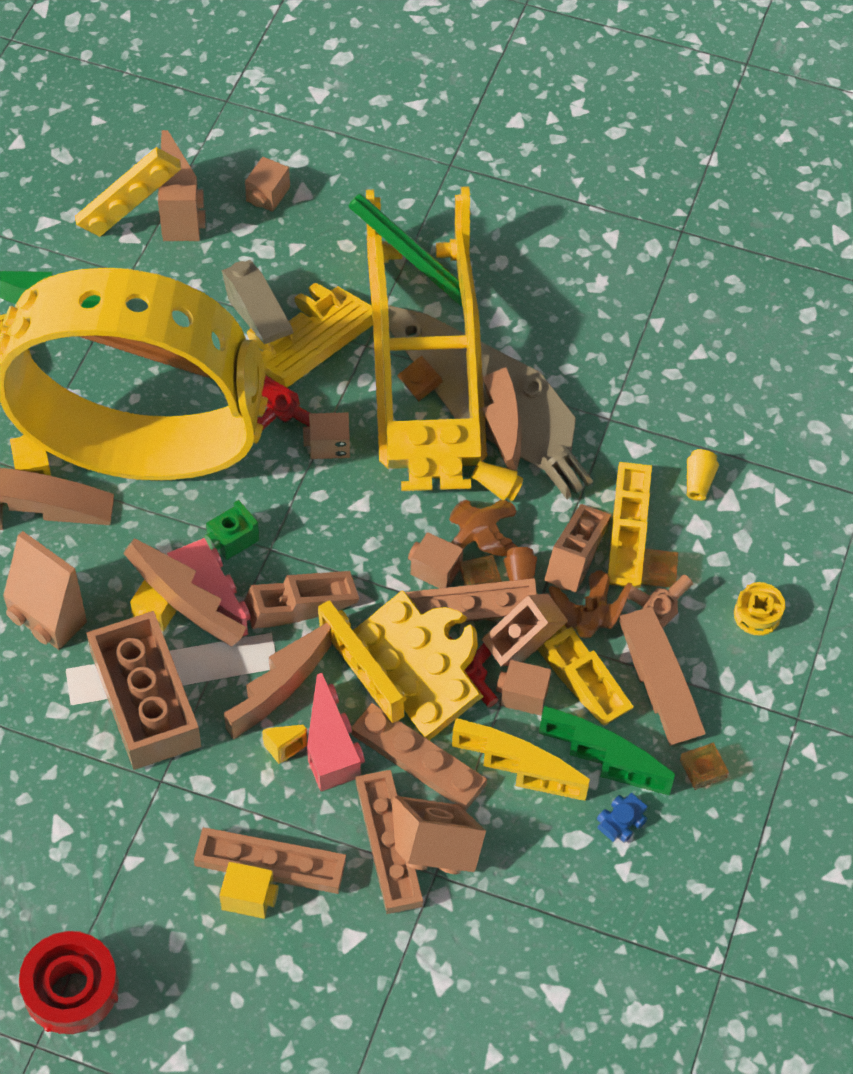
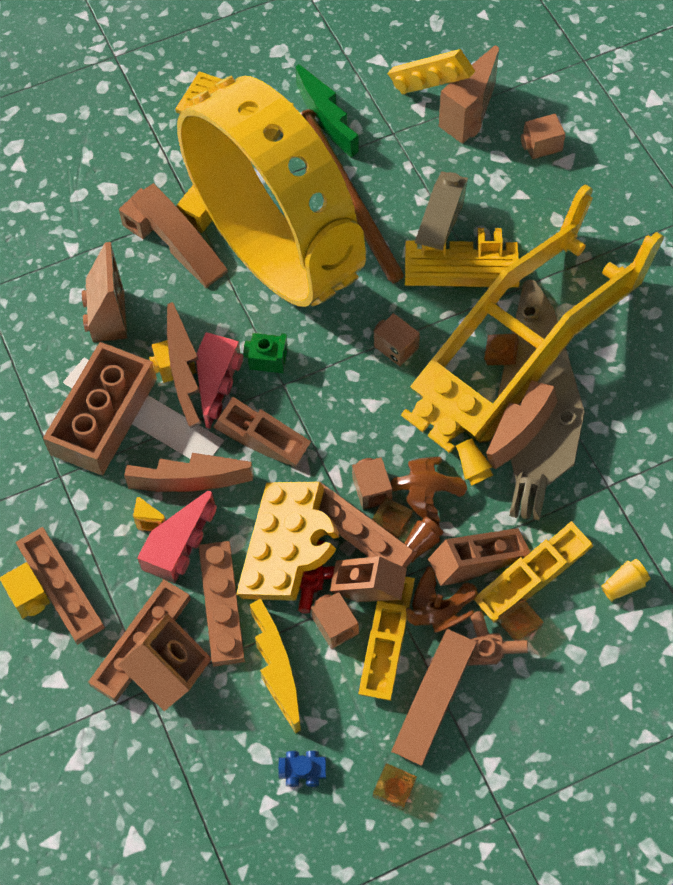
camera: 50 degrees right, 5 degrees up
red piece [257,375,312,431] -> none
yellow plate [318,600,406,723] -> none
green axle [348,193,463,307] -> none
green slope [539,706,675,796] -> none
yellow wheel [734,582,785,635] -> none

